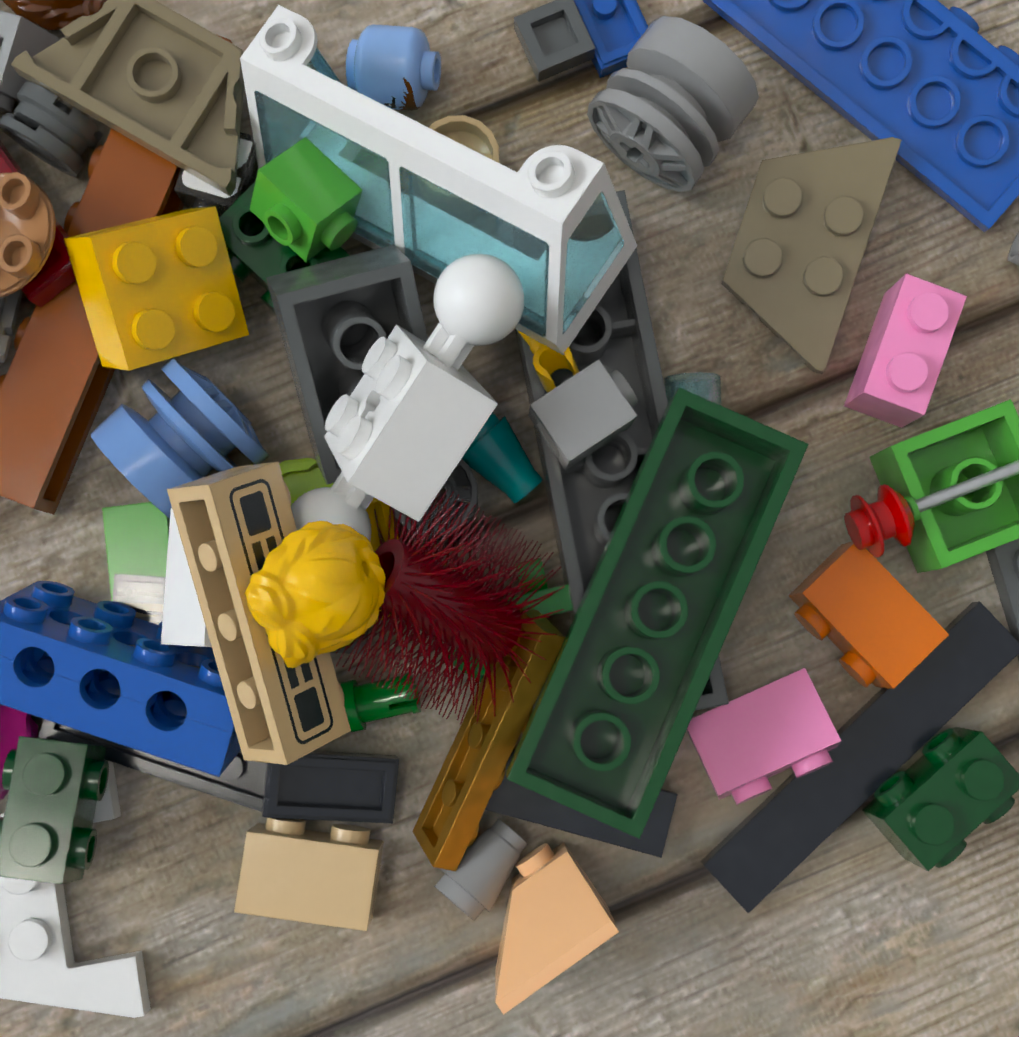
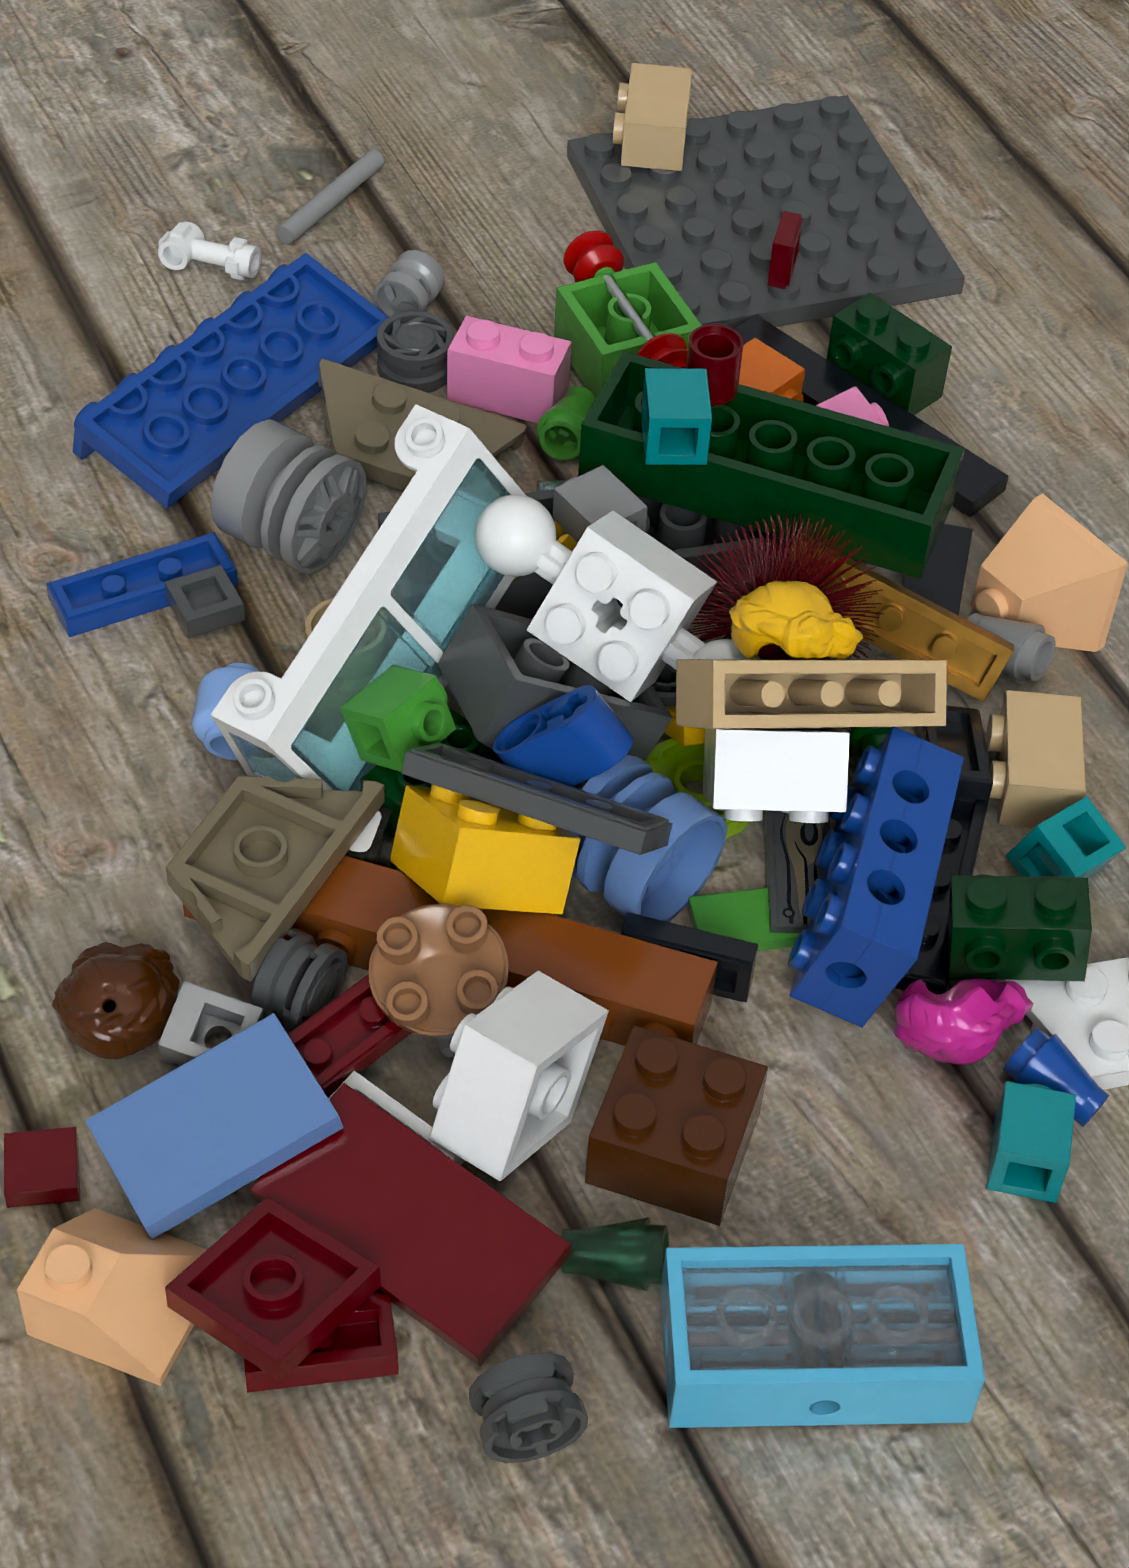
camera: 90 degrees left, 35 degrees down
none -> dark grey wheel [377,311,454,393]
none -> dark grey tile [401,743,673,855]
none -> blue beam [493,685,633,787]
none -> bright green cone [537,386,596,460]
none -> black tile [621,912,758,1002]
none -> teal brick [641,368,712,465]
none -> dark red beam [686,324,743,406]
none -> teal brick [1005,796,1126,878]

